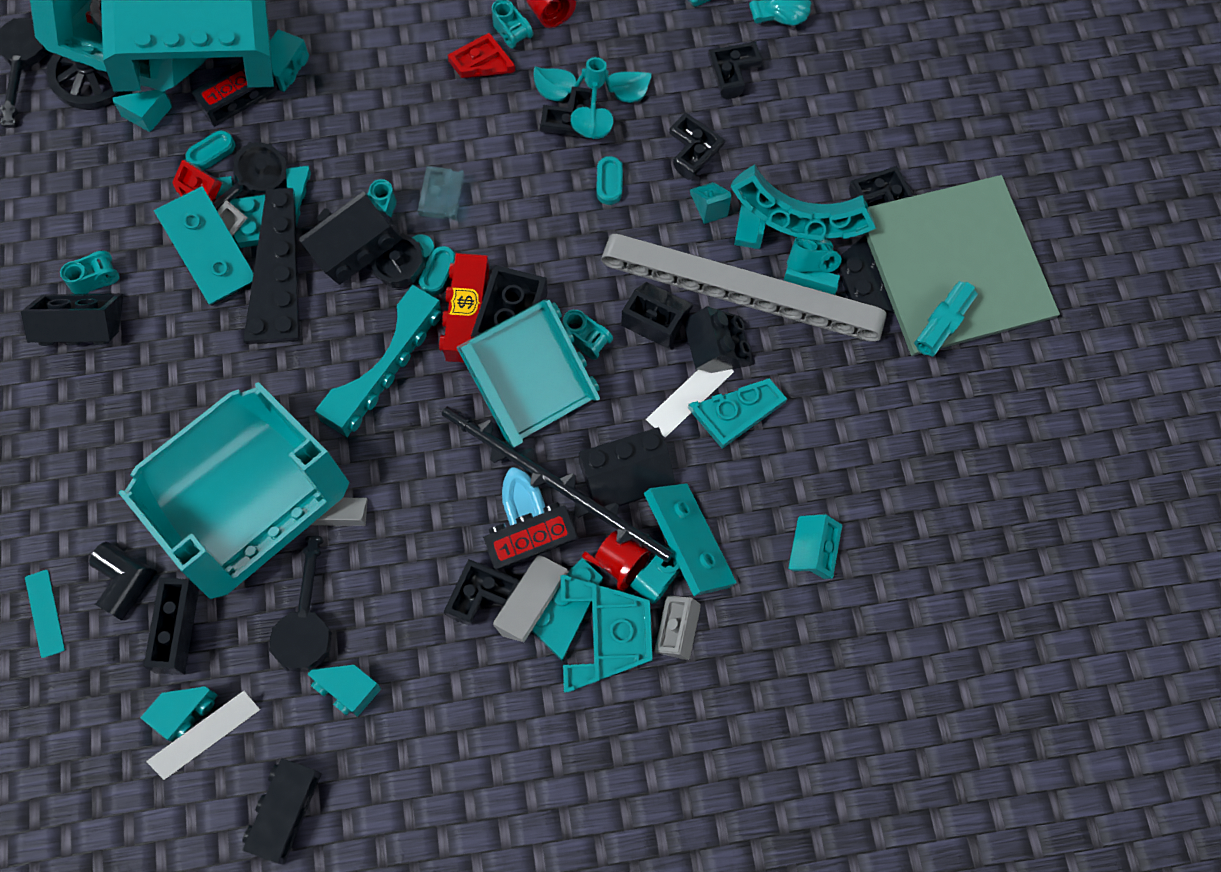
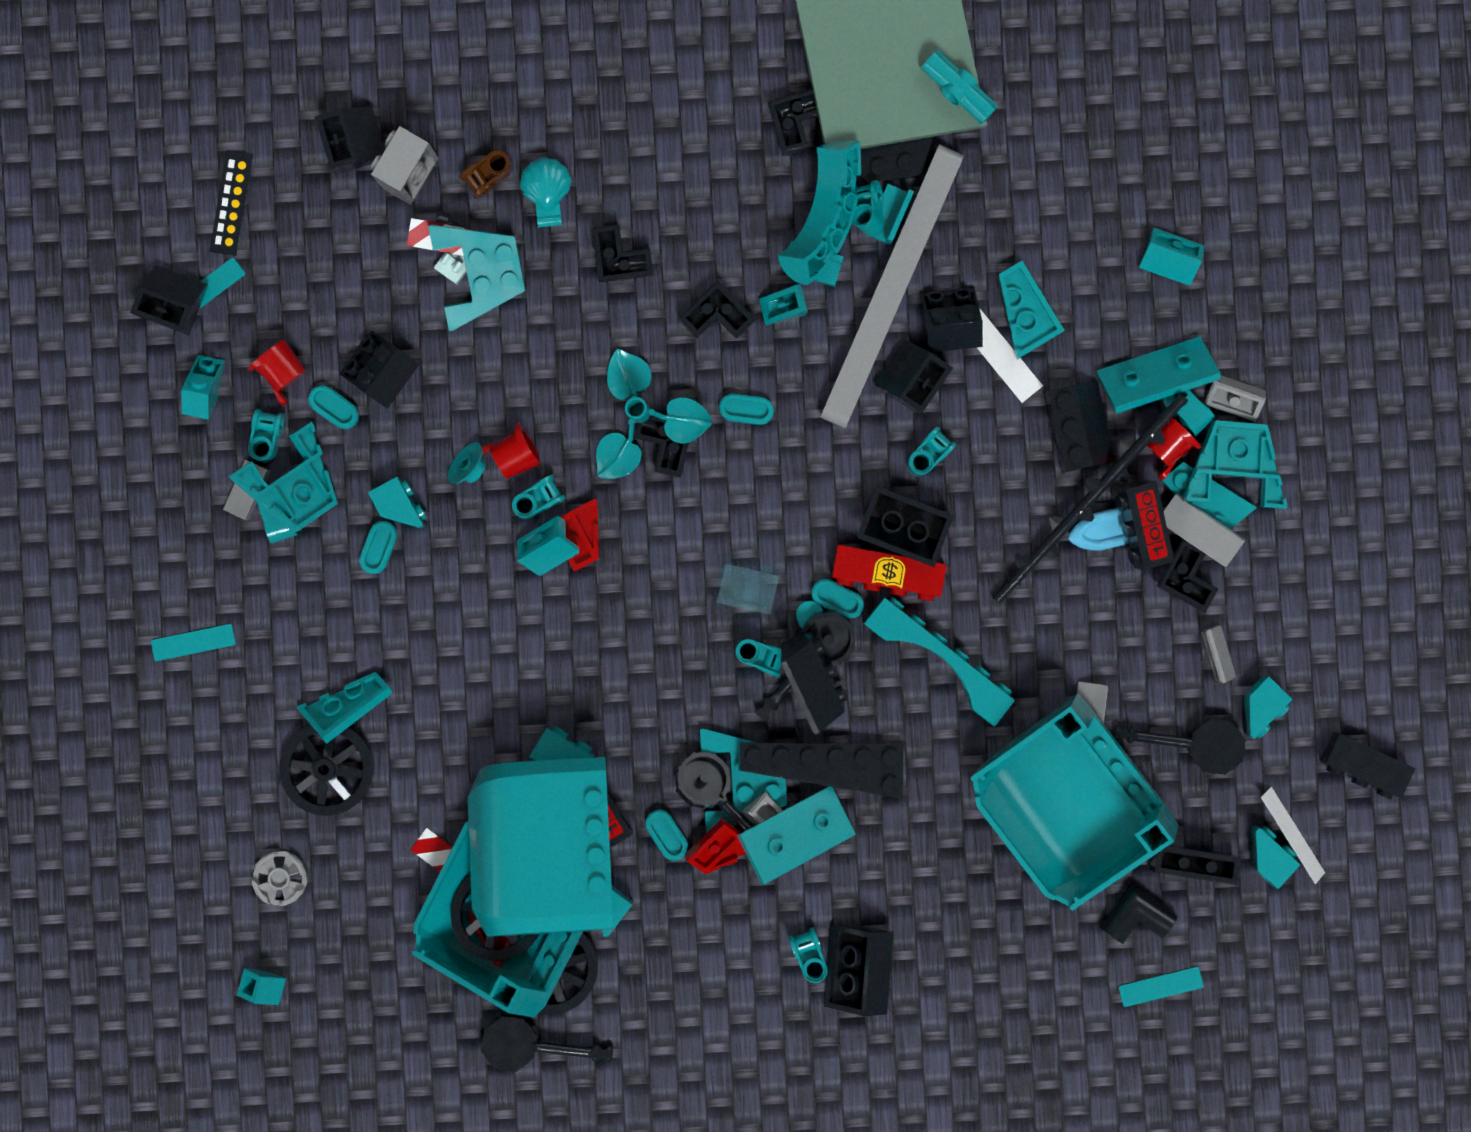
camera: 85 degrees left, 20 degrees up
teal panel [456,300,600,447] -> none
none -> teal panel [517,516,579,576]
none -> light grey slope [1201,625,1236,683]

